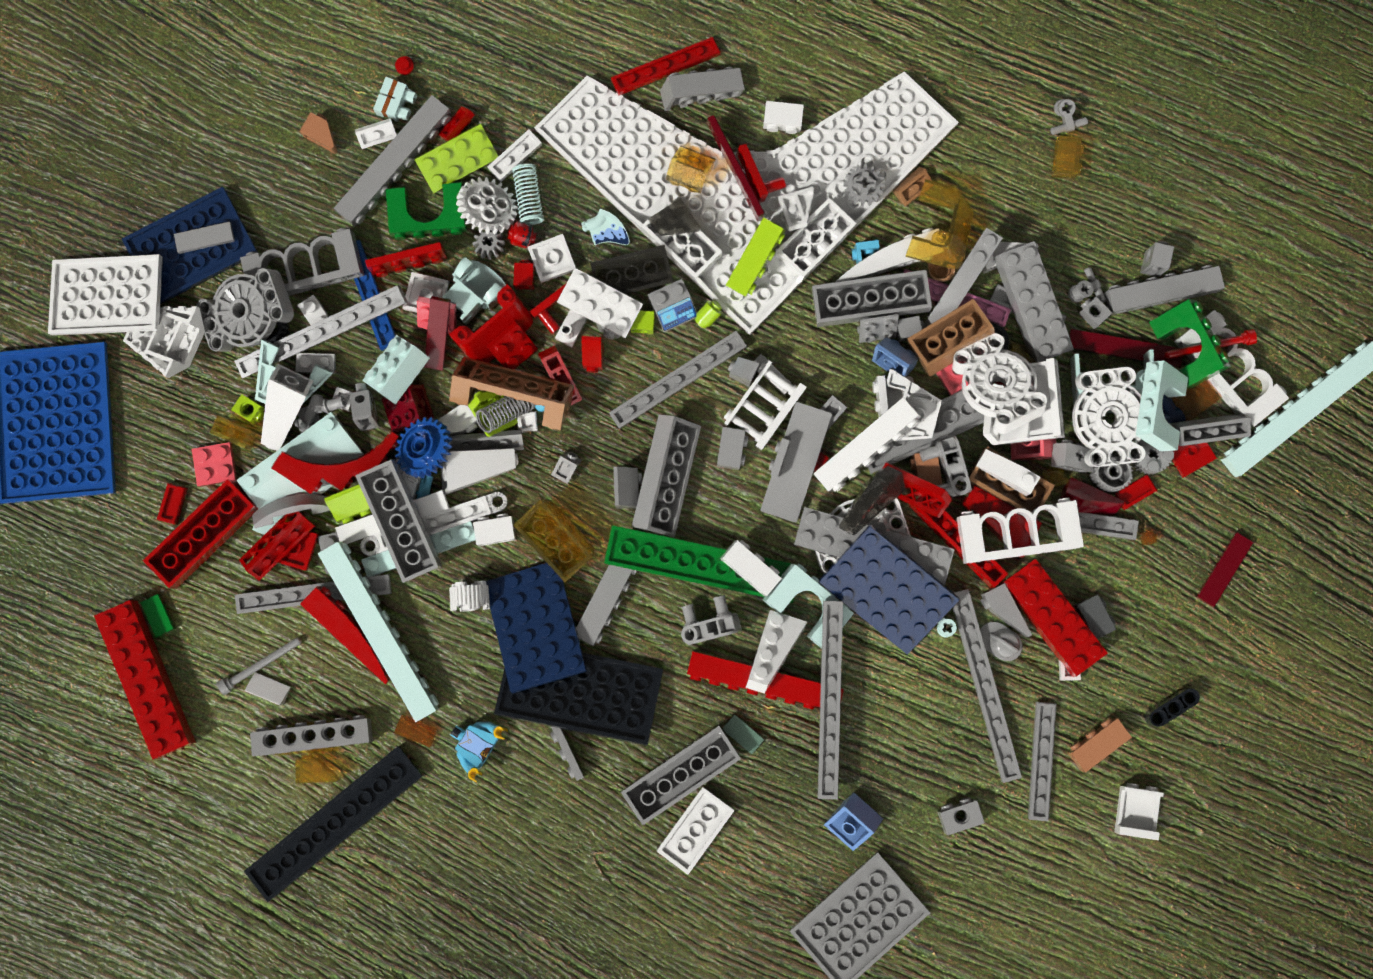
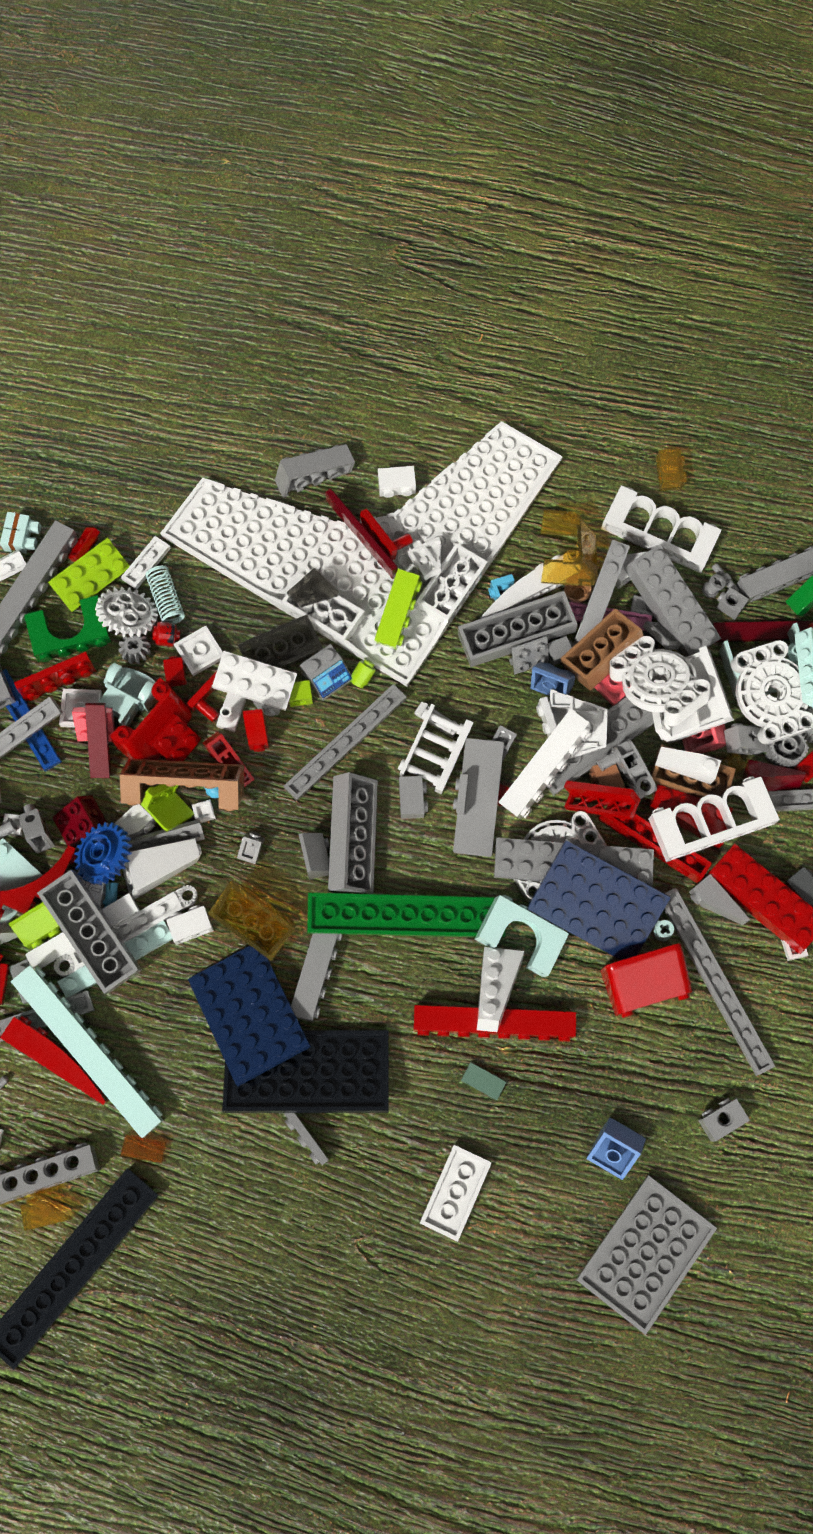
camera: 15 degrees left, 10 degrees down
light aqua brick [362,335,430,404] -> none
red plate [395,56,414,75] -> none
white brick [449,581,490,612] -> none
torso [450,722,508,782] -> none
light grey piece [476,396,535,433] -> none
arm [581,209,630,245] -> none
red tile [611,37,721,96] -> none
light grey brick [621,725,741,825] -> none
clear yellow slope [665,146,716,193] -> none
light grey piece [681,595,742,645] -> none
white brick [720,540,782,596] -> none
light grey slope [728,357,759,387] -> none
light grey plate [817,601,843,800] -> none
clear smoke wedge [839,466,906,536] -> none
light grey gear [843,164,885,207] -> none
medium nougat slope [892,167,934,207] -> none
light grey piece [980,622,1022,661] -> none
light grey tile [1028,702,1056,821] -> none
light grey piece [1050,99,1088,135] -> none
light grey brick [1140,241,1174,277] -> none
none -> windscreen [600,943,692,1018]
none -> white fence [601,485,721,573]
none -> light grey tile [643,621,681,650]

